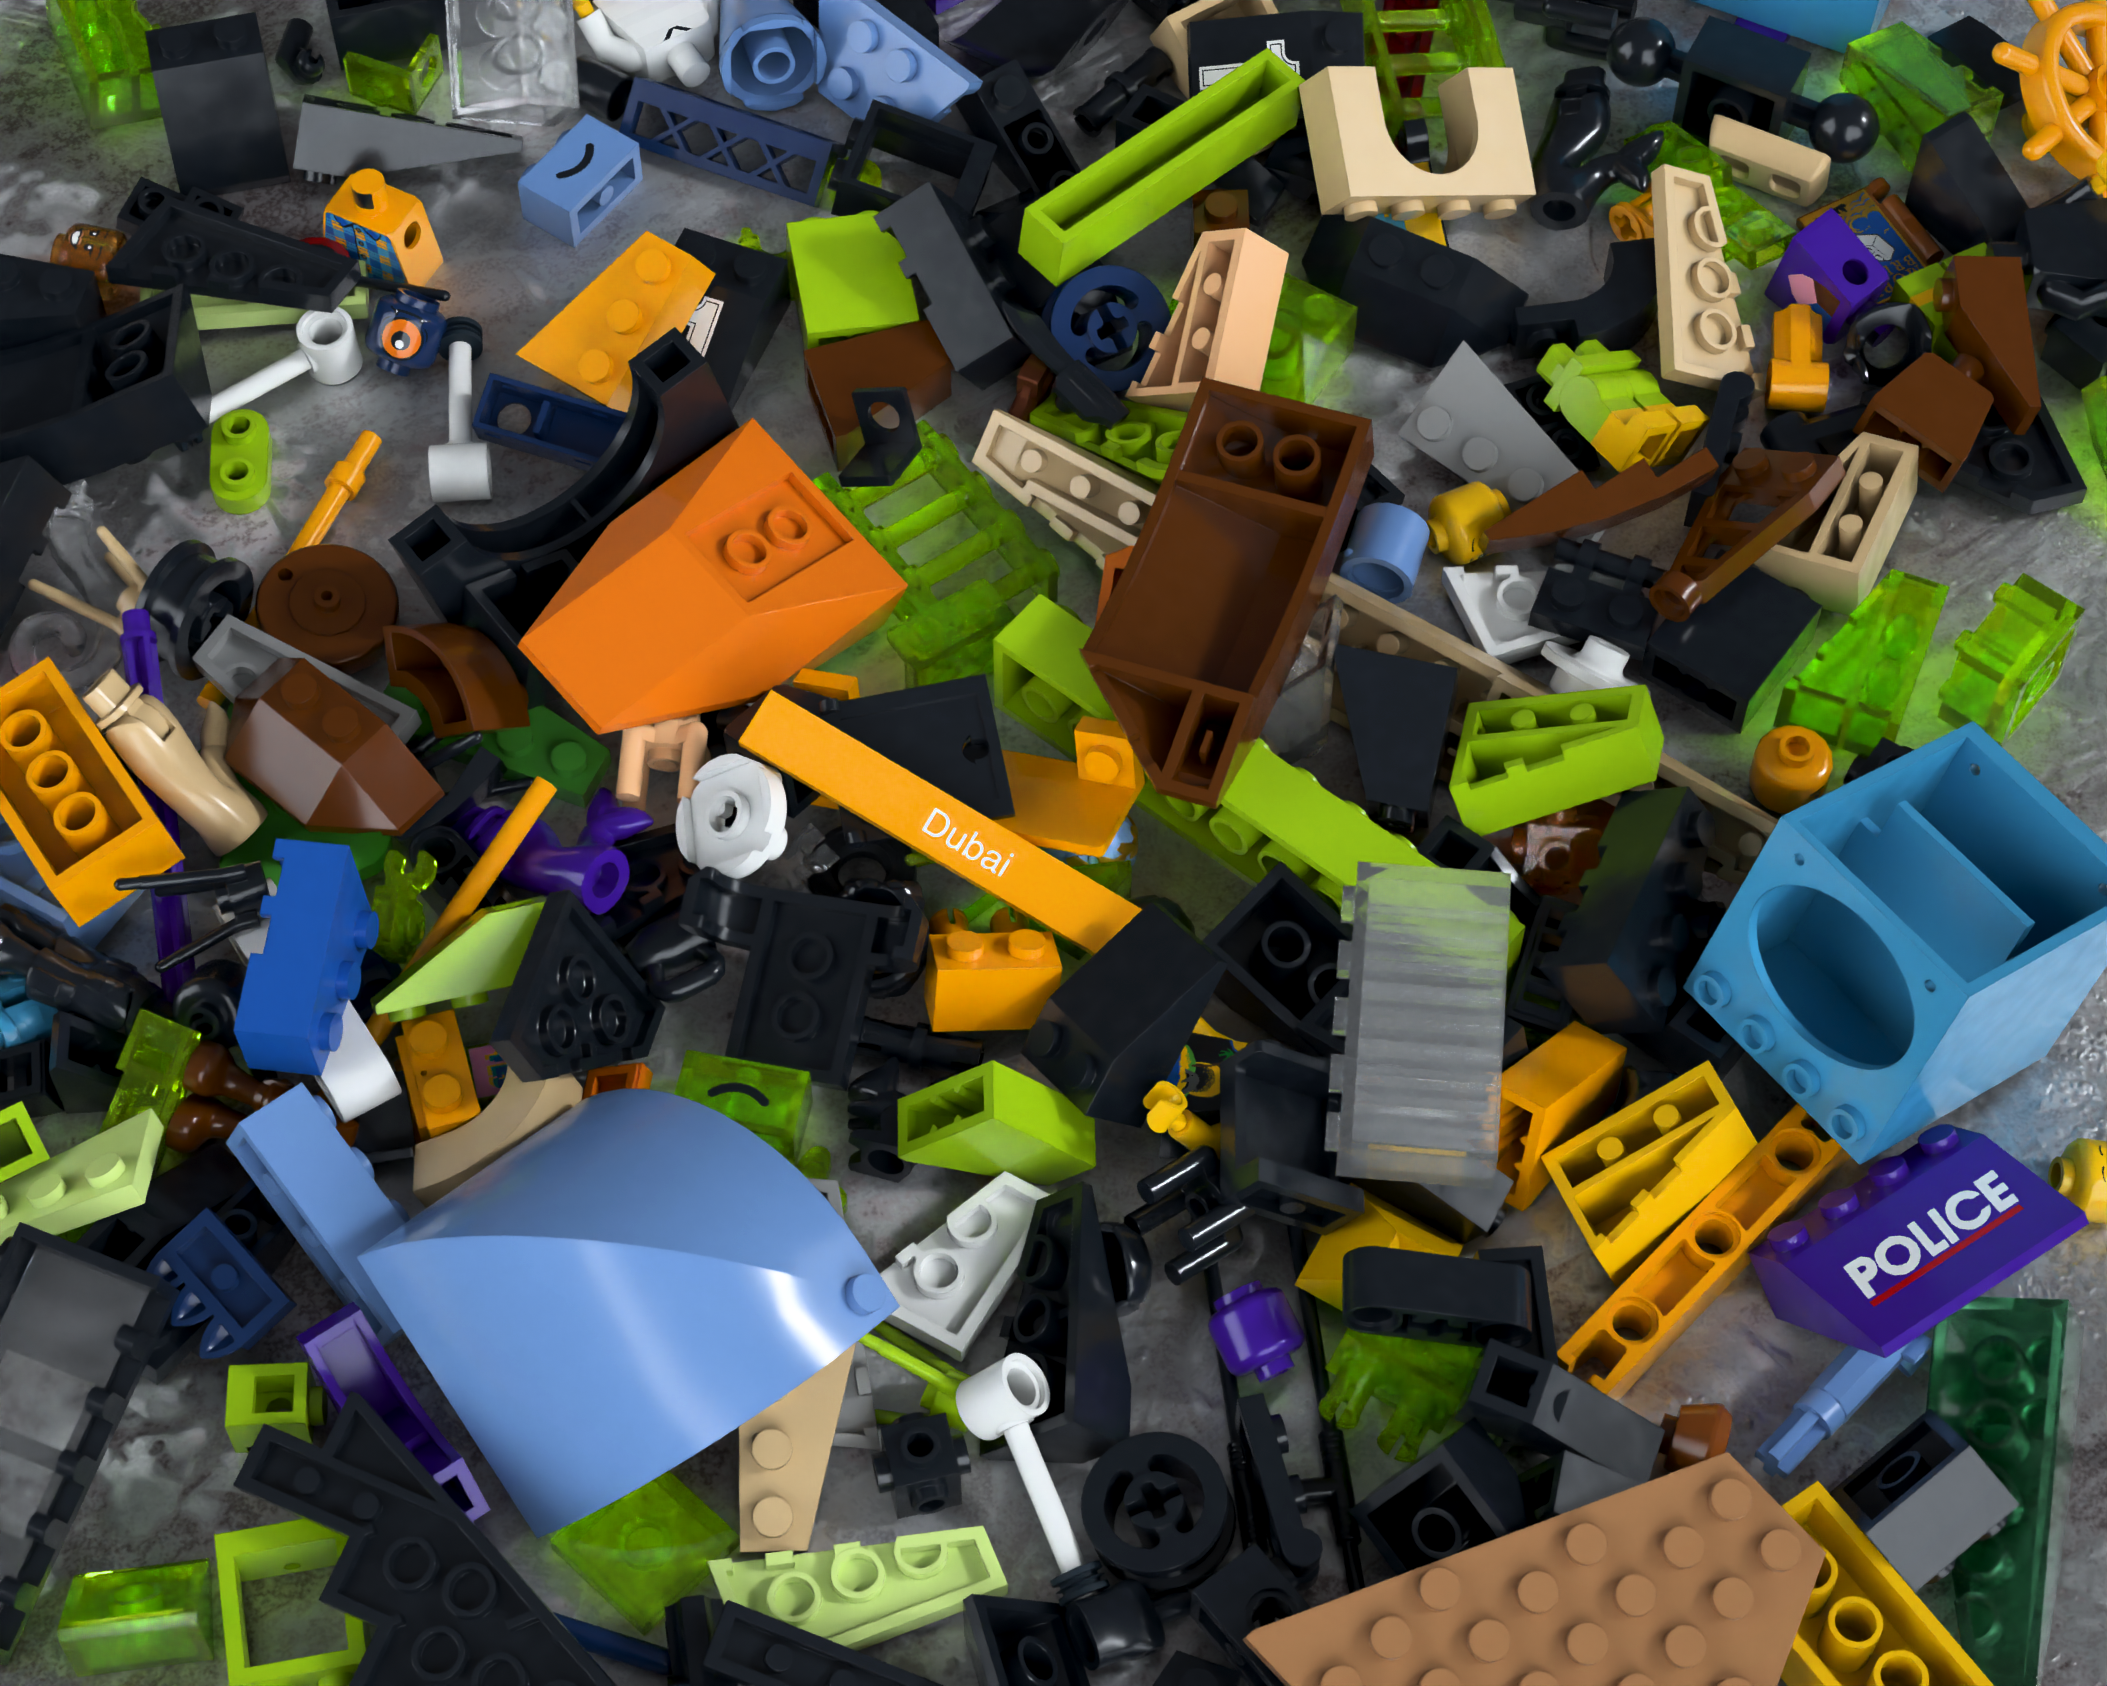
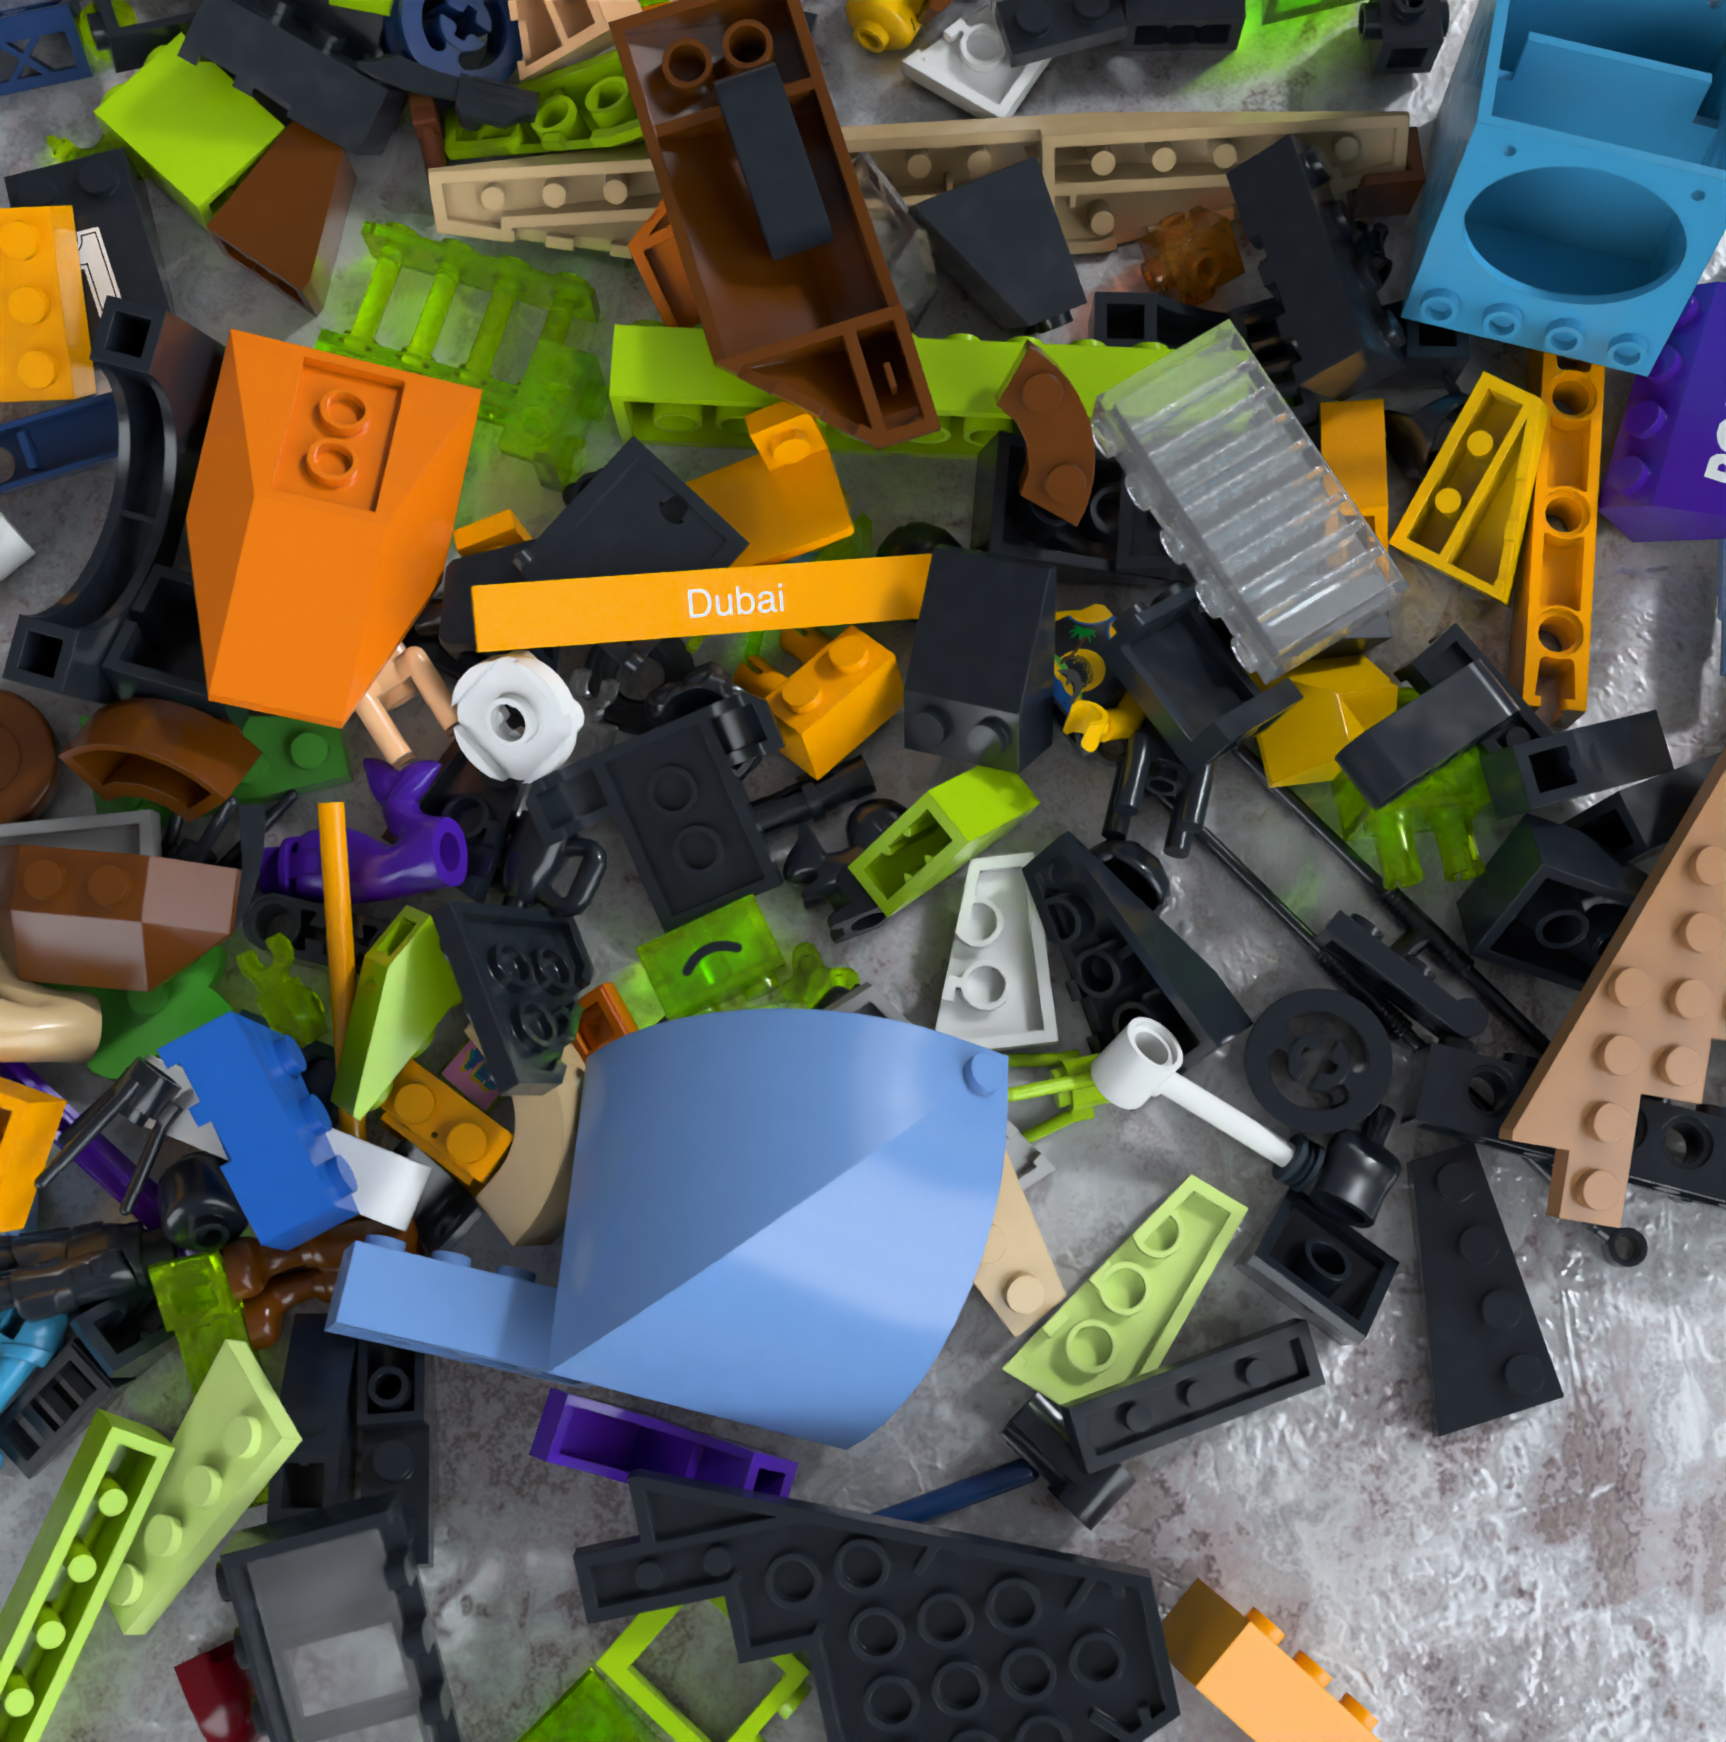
camera: 35 degrees left, 20 degrees up
dark blue plate [146,1207,297,1359] -> none
lime brick [225,1362,328,1453] -> none
clear neon green tile [550,1471,740,1636] -> none
black bracket [838,387,922,487] -> none
black brick [871,1412,971,1519] -> none
dark purple head [1208,1280,1304,1384] -> none
medium blue piece [1339,503,1430,604] -> none
lime wedge [1449,684,1664,836] -> none
white piece [1541,635,1651,695] -> none
dark orange cone [1658,1403,1733,1473] -> none
light orange head [1749,725,1833,814] -> none
none -> black beam [712,60,834,262]
none -> reddish brown brick [995,339,1095,527]

